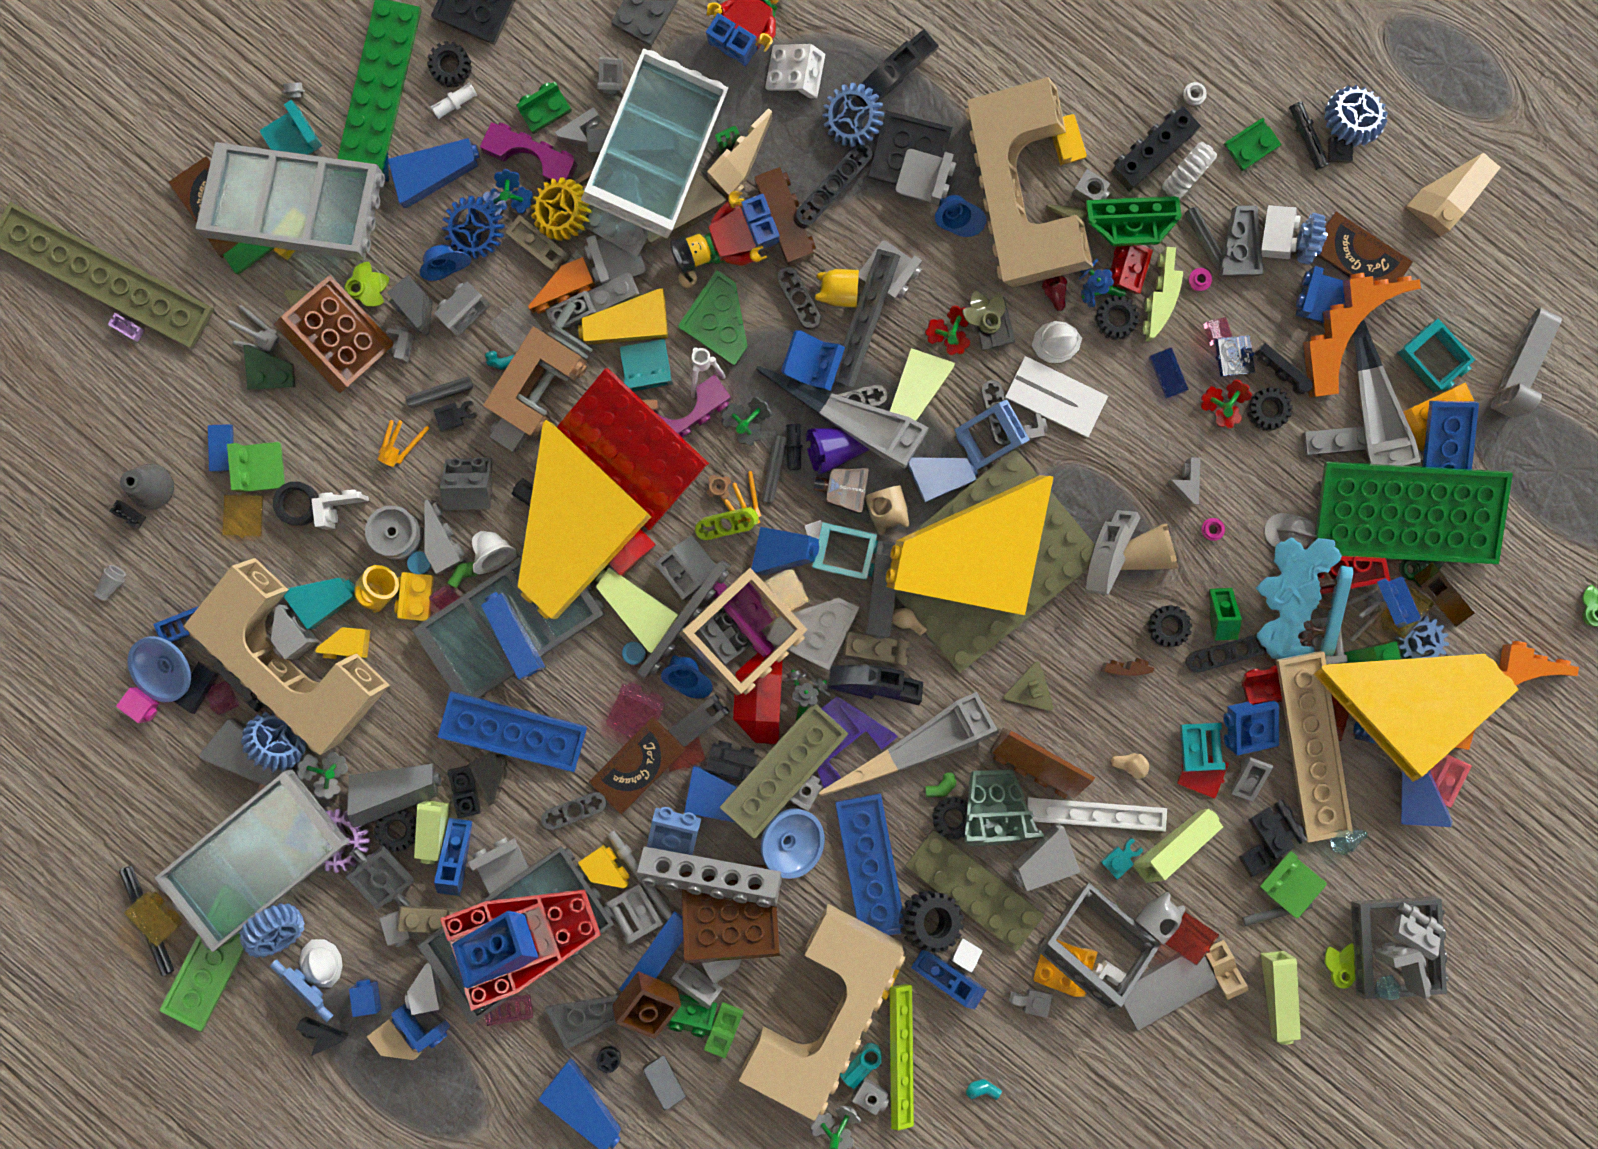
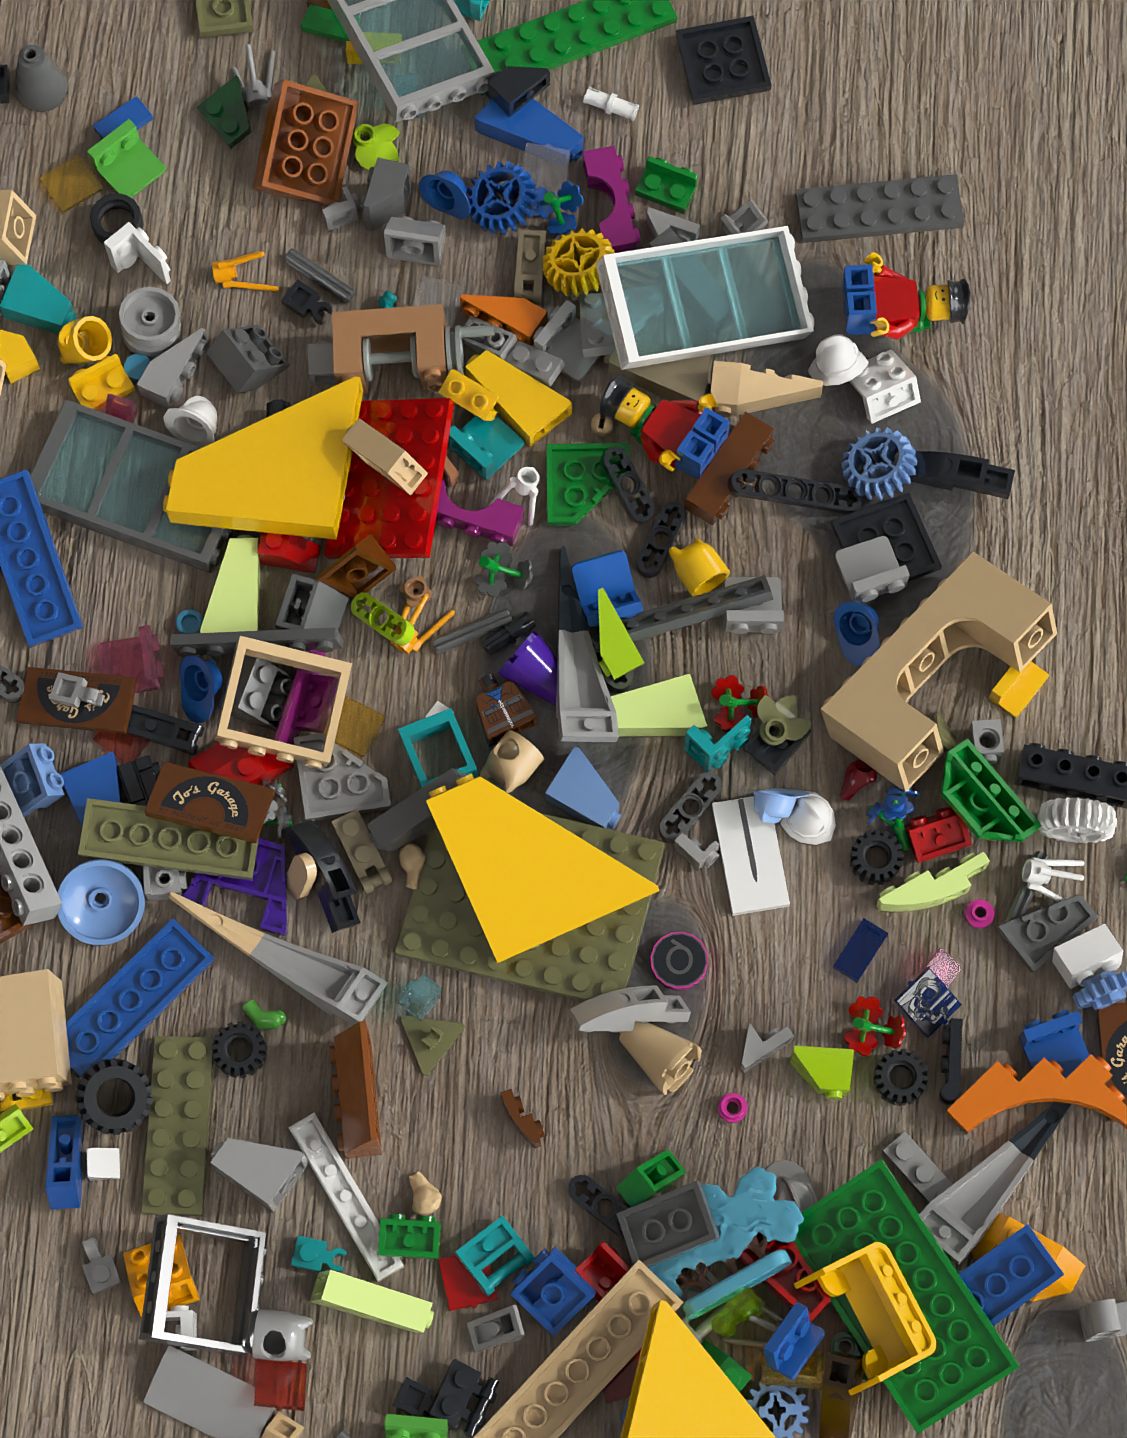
camera: 55 degrees right, 15 degrees down
black tyre [427,41,472,87] -> none
bright green arm [447,562,478,588] -> none
blue slope [481,592,546,679] -> none
green tile [715,125,740,155] -> none
blue slope [751,527,820,576] -> none
medium blue window [954,400,1030,470] -> none
sand green wedge [964,770,1044,847] -> none
black tyre [1147,605,1192,647] -> none
teal window [1397,318,1476,393] -> none
none -> light grey plate [49,672,105,708]
none -> reddish brown tile [144,762,275,843]
none -> tan tile [286,853,317,899]
none -> reddish brown slope [317,534,396,598]
none -> tan window [342,418,428,495]
none -> green bracket [378,1214,442,1260]
none -> clear light blue brick [398,974,442,1021]
none -> yellow bracket [438,369,499,421]
none -> black slope [488,66,550,117]
none -> clear piece [523,142,571,196]
none -> lime slope [598,588,644,680]
none -> black beam [600,447,655,523]
none -> dark grey plate [617,1181,720,1268]
none -> black tile [650,932,709,990]
none -> teal bracket [684,715,752,772]
none -> clear neon green plate [711,1287,766,1338]
none -> light blue piece [749,788,809,823]
none -> lime slope [790,1045,854,1100]
none -> yellow windscreen [794,1242,936,1396]
none -> white piece [808,334,869,386]
none -> white plant [1022,857,1085,902]

